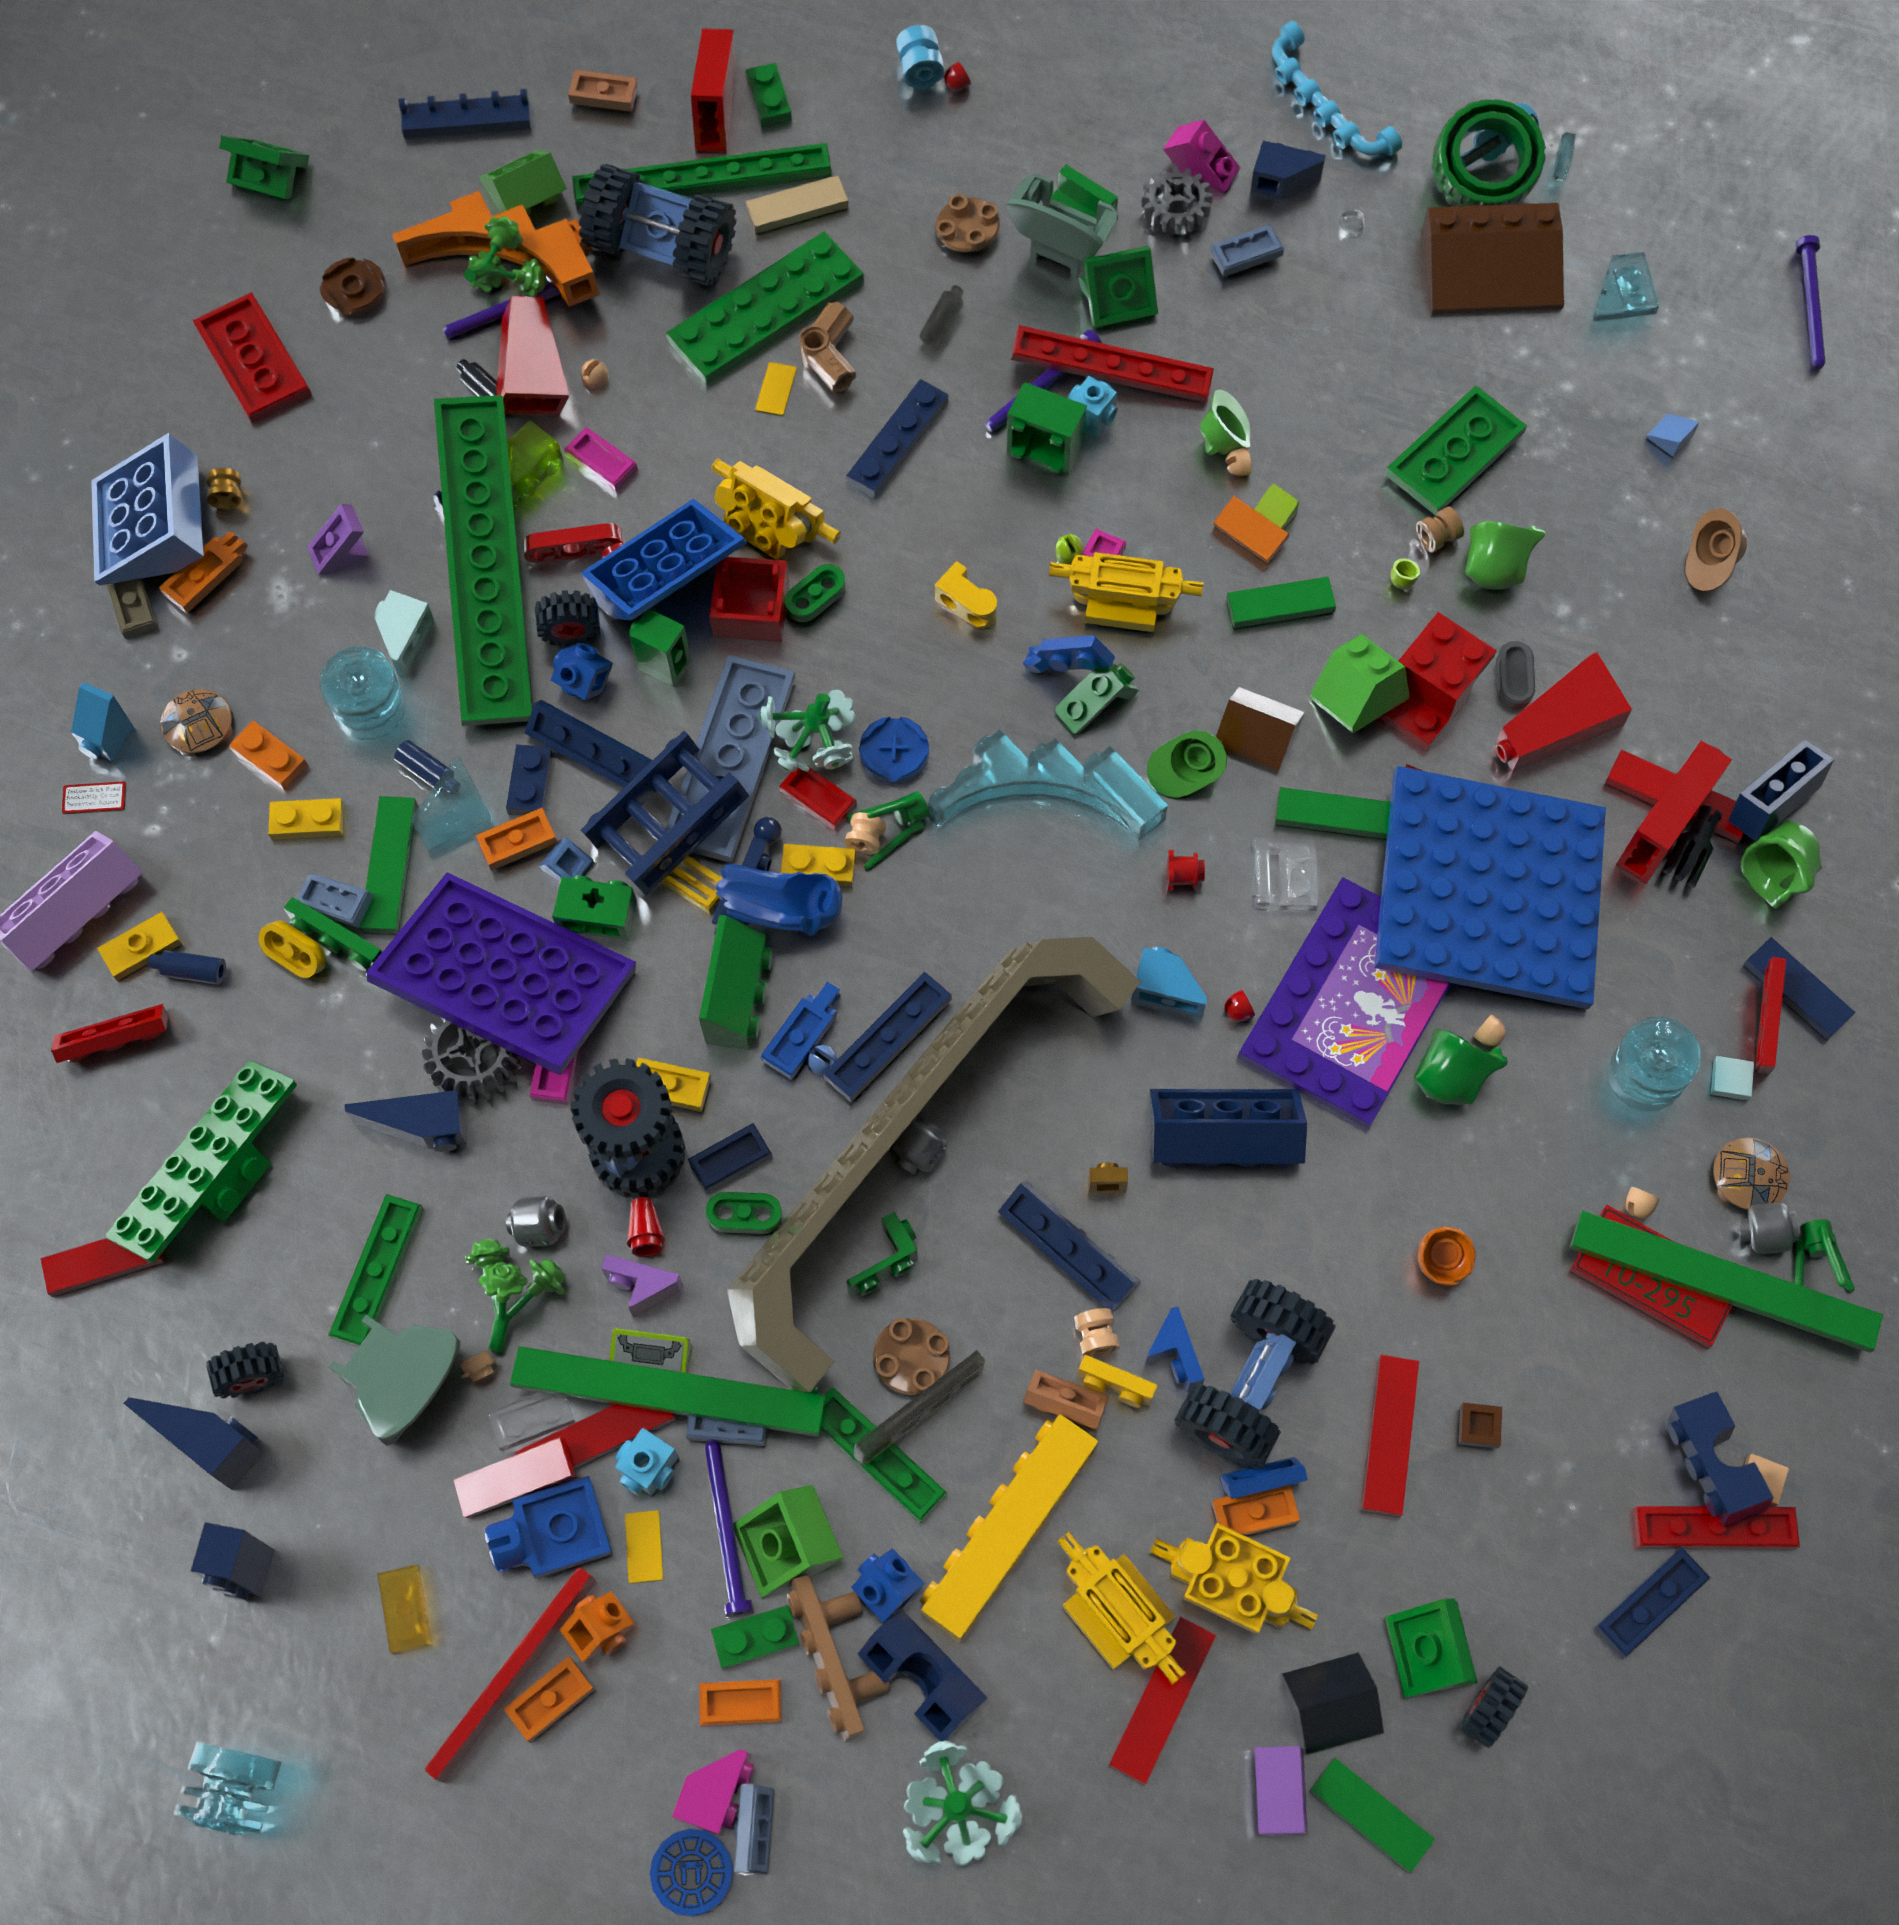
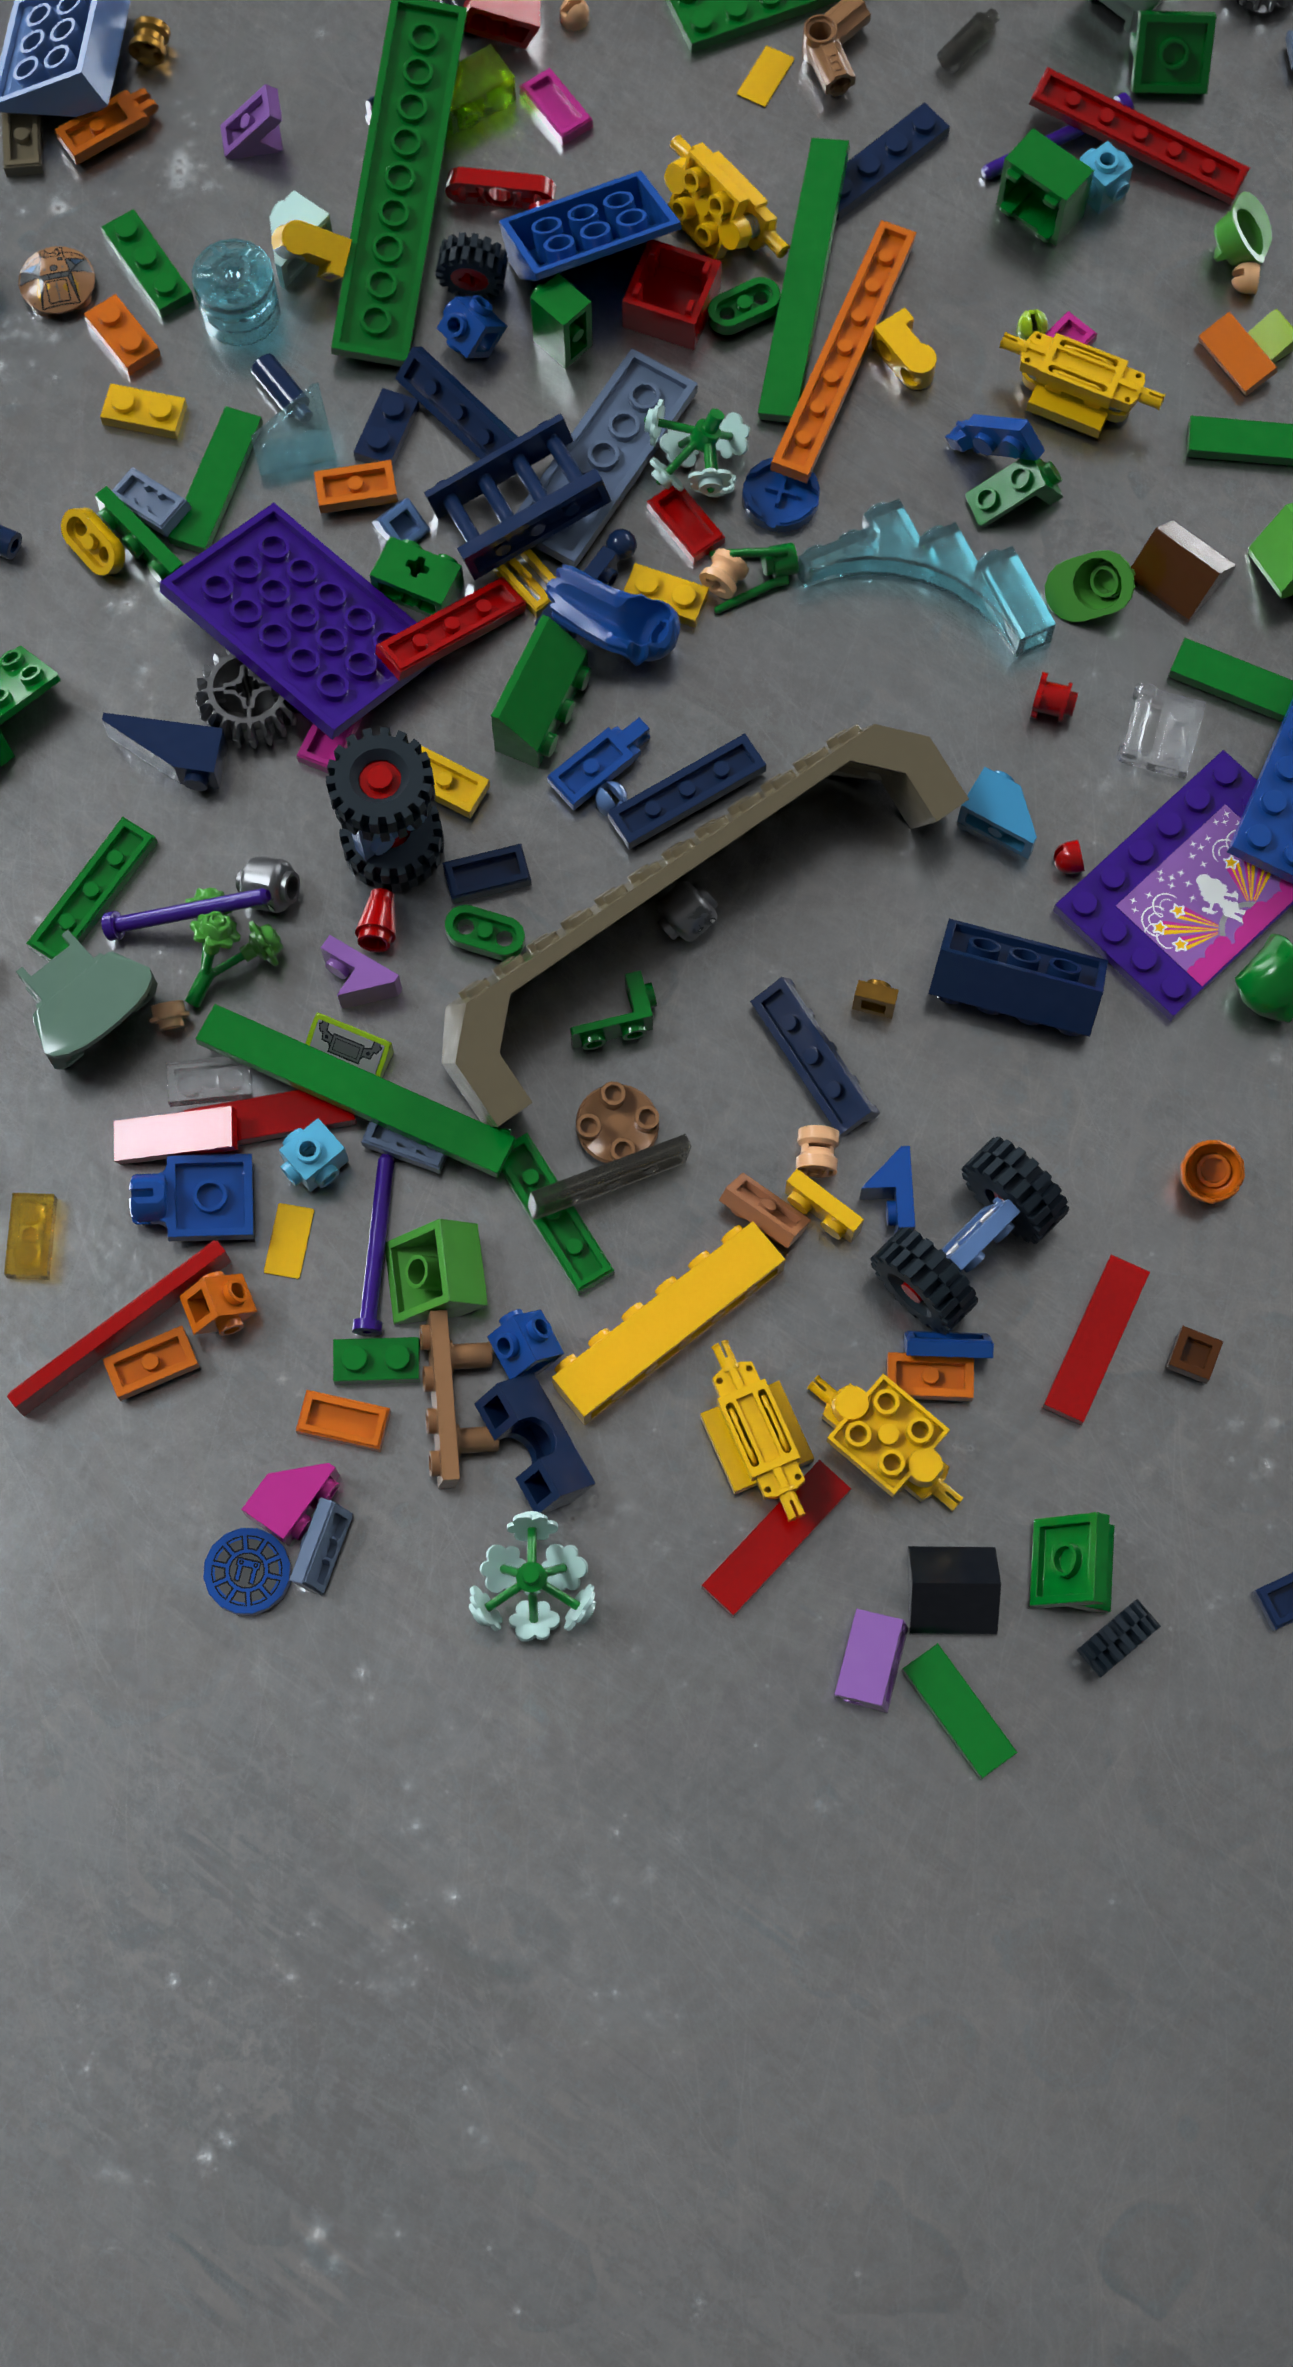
camera: 15 degrees right, 5 degrees up
none -> green plate [101,209,194,319]
none -> dark purple bar [101,888,271,941]
none -> yellow leg [271,220,352,282]
none -> red tile [375,576,527,681]
none -> green tile [758,138,850,422]
none -> orange plate [770,220,917,484]

